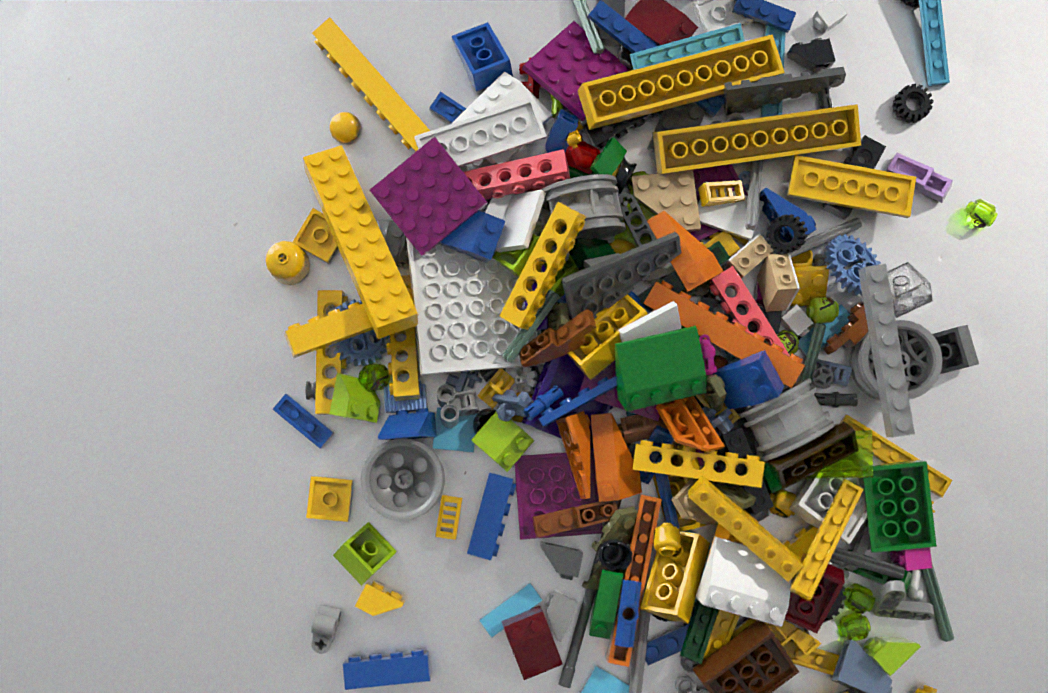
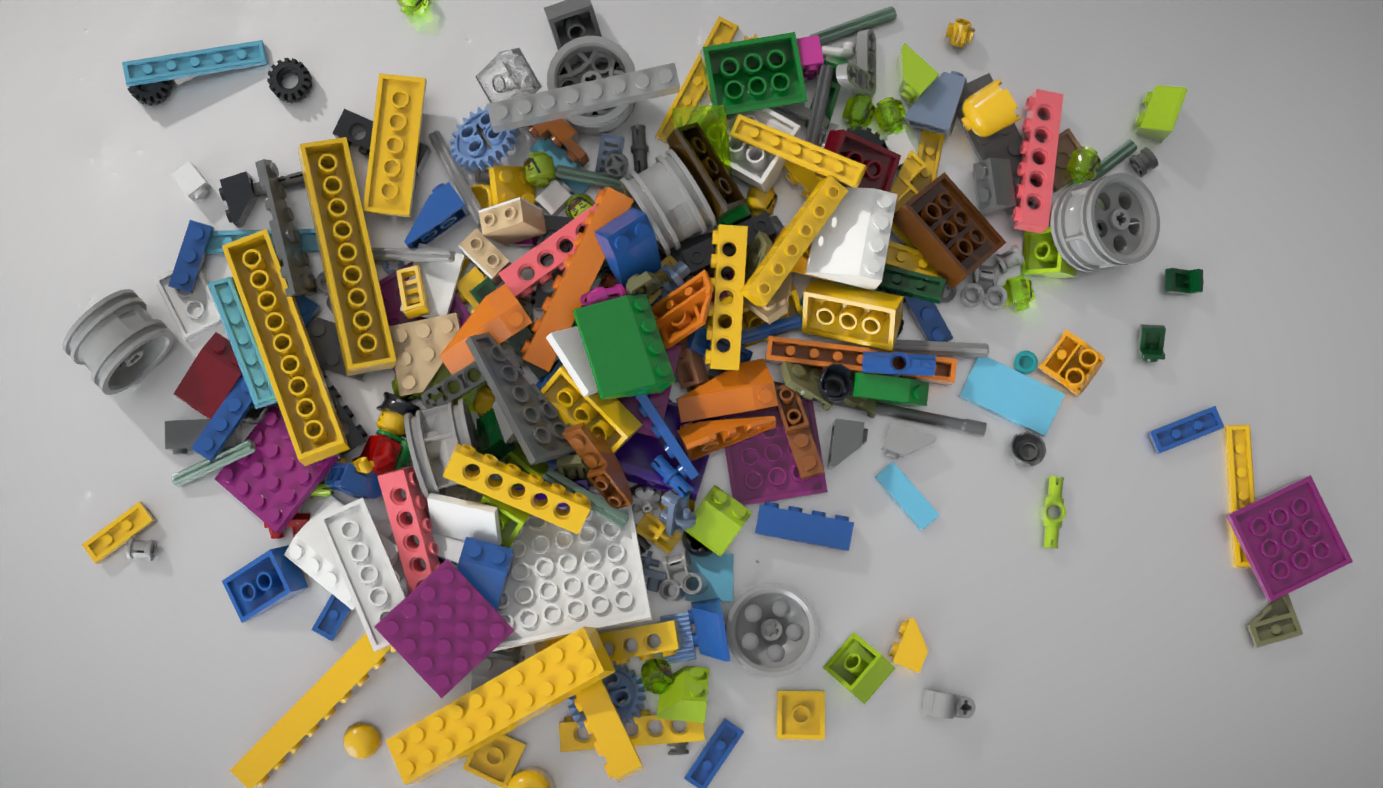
camera: 85 degrees left, 0 degrees up
blue brick [343,649,431,690] -> none
yellow slope [435,495,462,540] -> none
dark red slope [501,606,563,680] -> none
green slope [590,137,627,175] -> none
yellow head [653,523,681,556] -> none
black tyre [766,214,808,254] -> none
lavender slope [887,153,953,203] -> none

